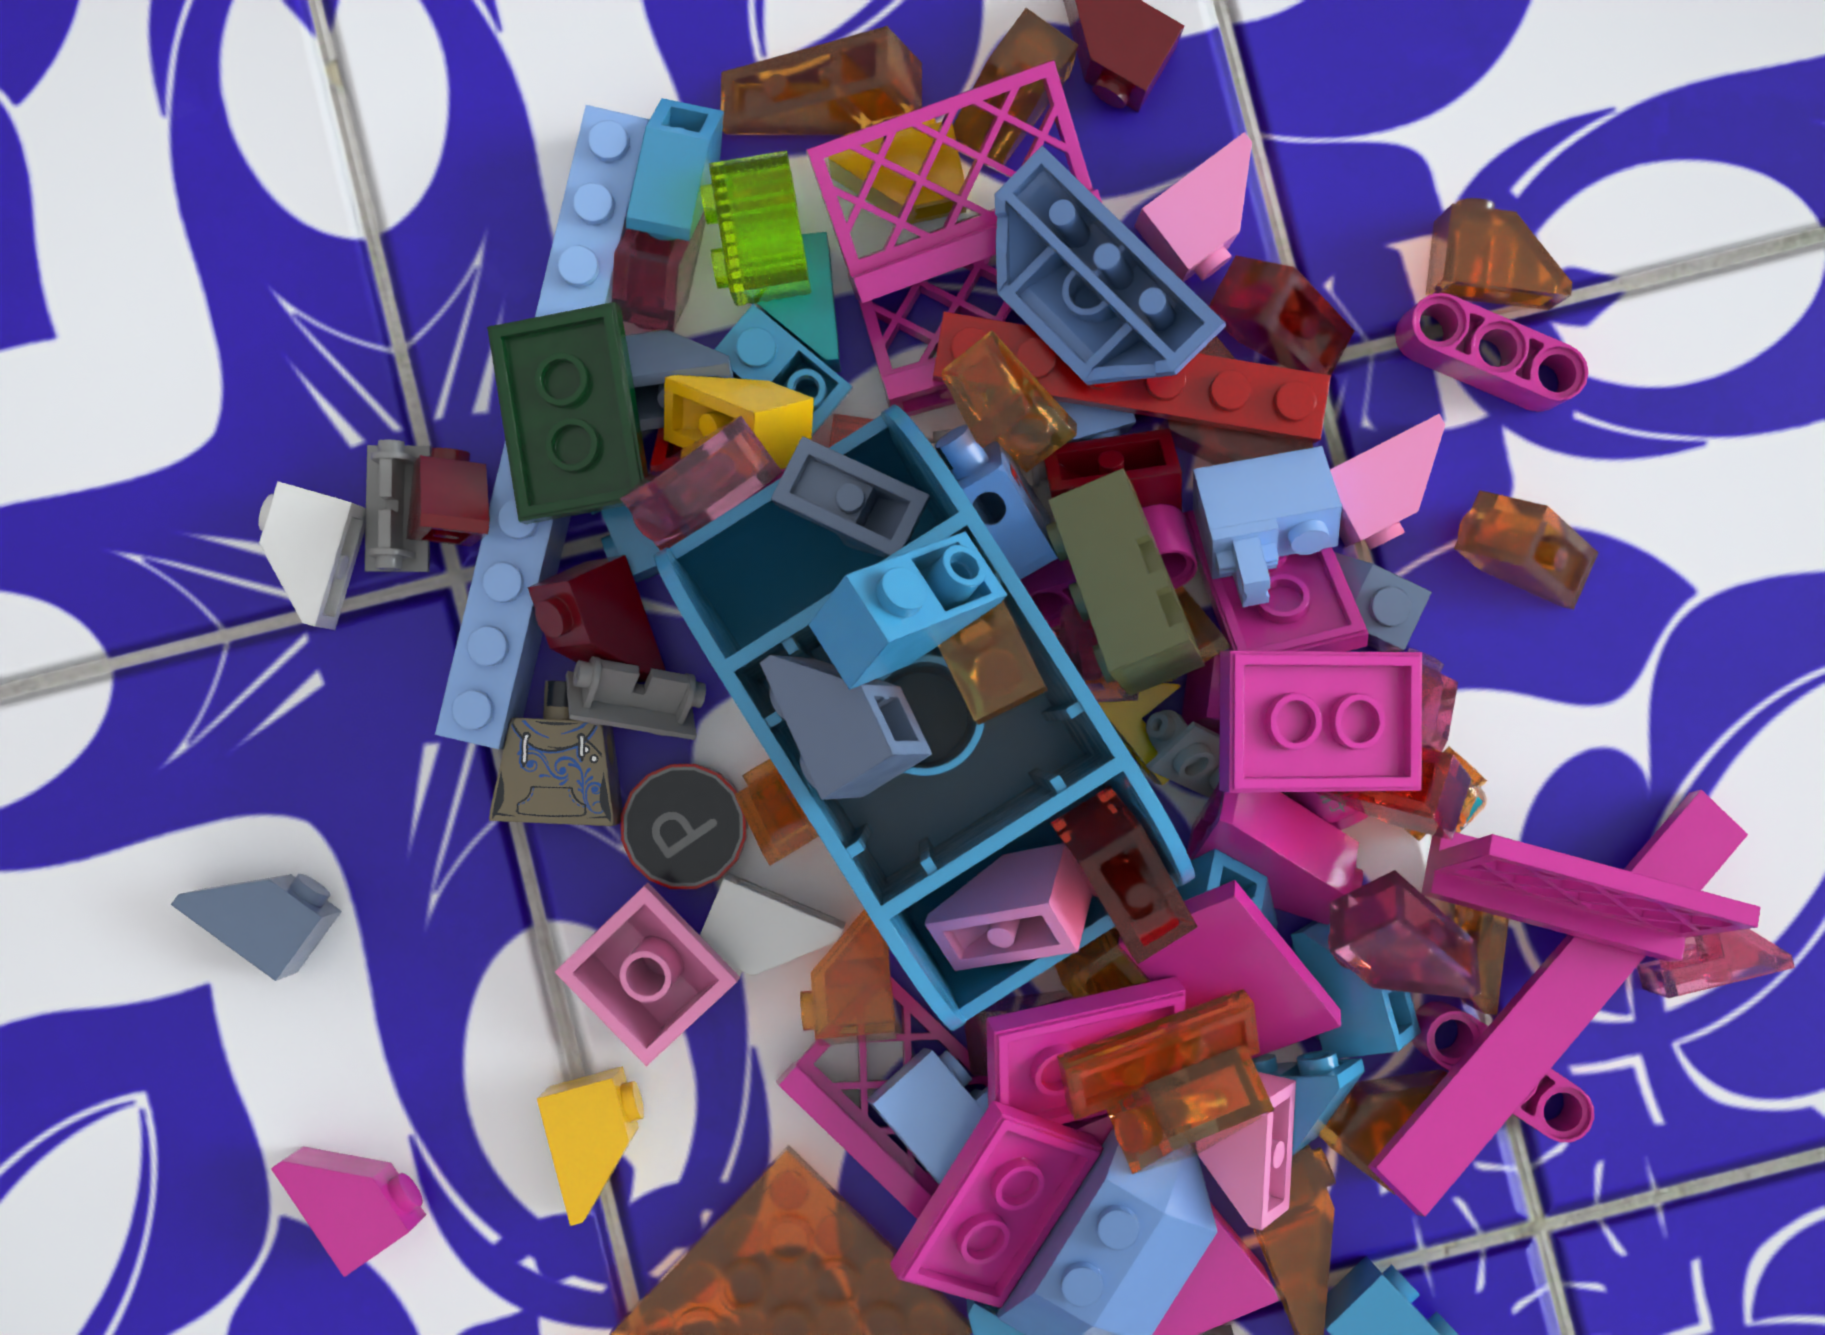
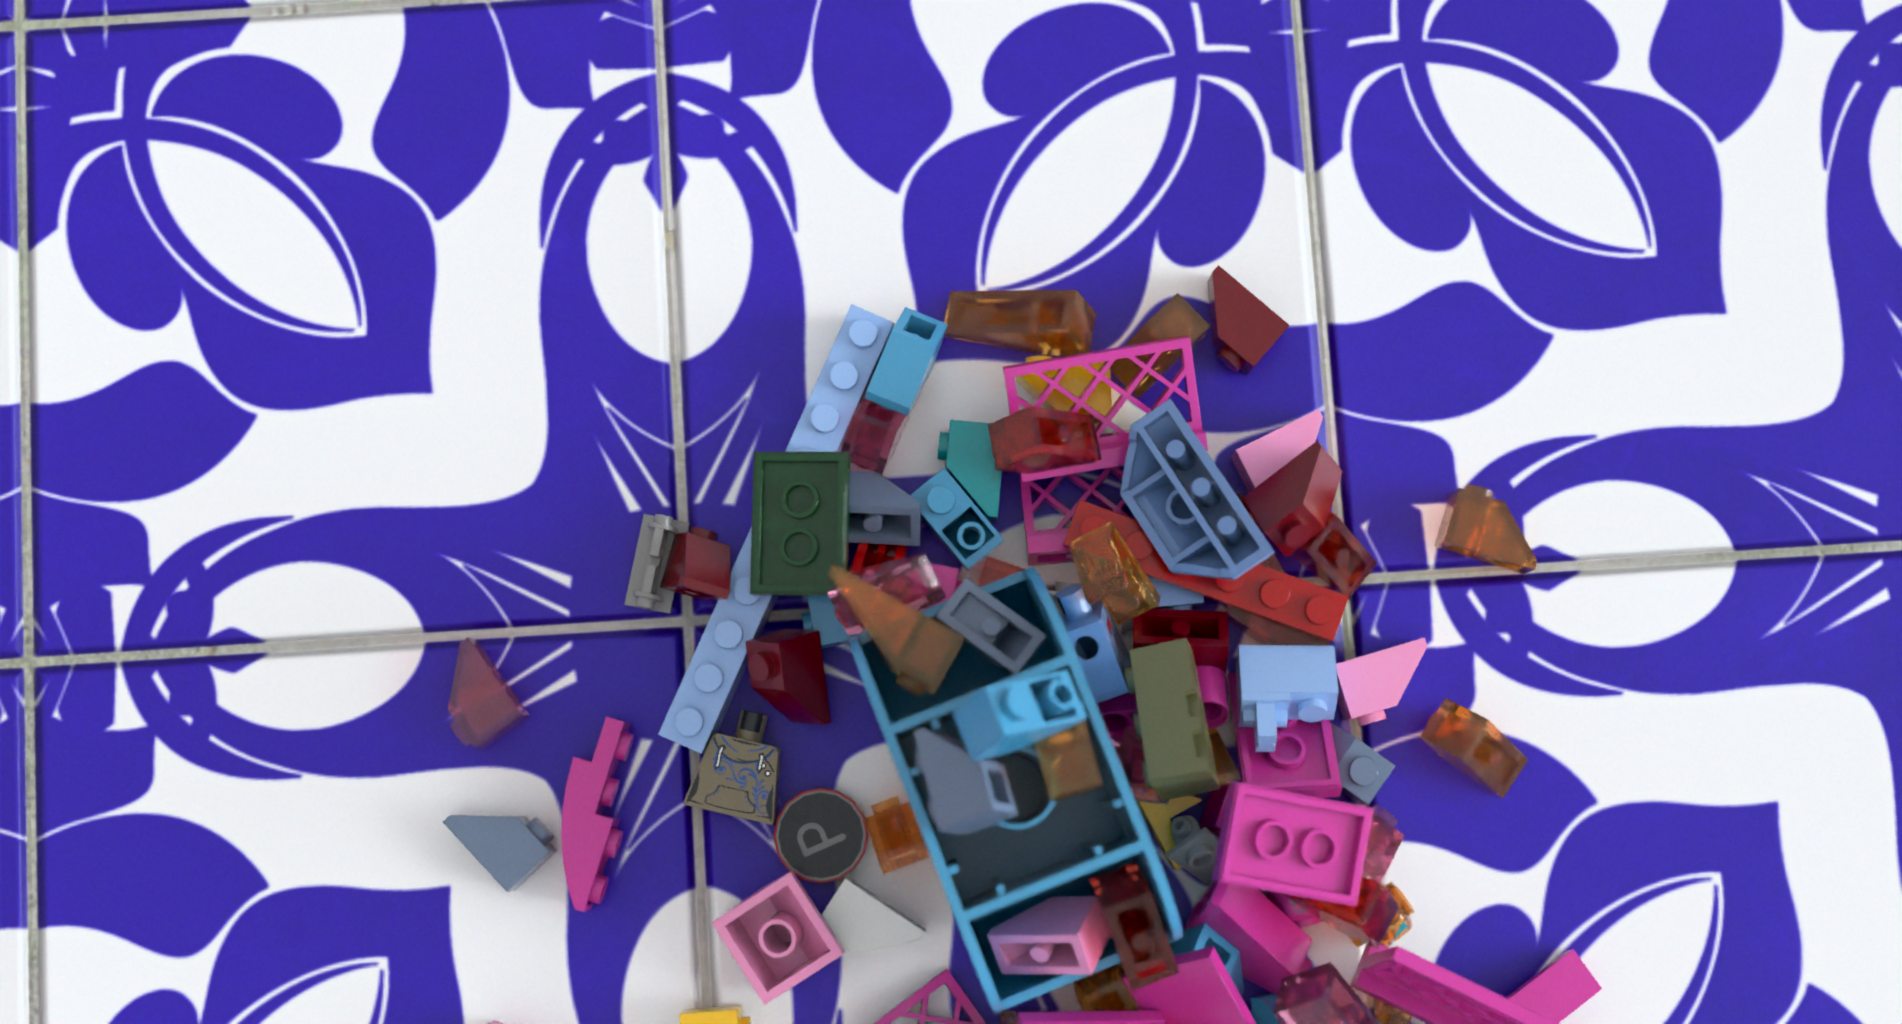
camera: 10 degrees right, 5 degrees down
white slope [259,481,366,630] -> none
light grey hinge [566,656,706,740] -> none
yellow slope [664,375,814,478] -> none
clear neon green brick [700,150,812,306] -> none
clear orange slope [800,909,897,1046] -> none
dark pink beam [1395,292,1589,412] -> none
none -> clear pink slope [448,637,530,749]
none -> dark pink slope [561,716,634,912]
none -> clear orange slope [828,564,966,697]
none -> clear red slope [988,406,1102,474]
none -> dark red slope [1242,441,1343,557]

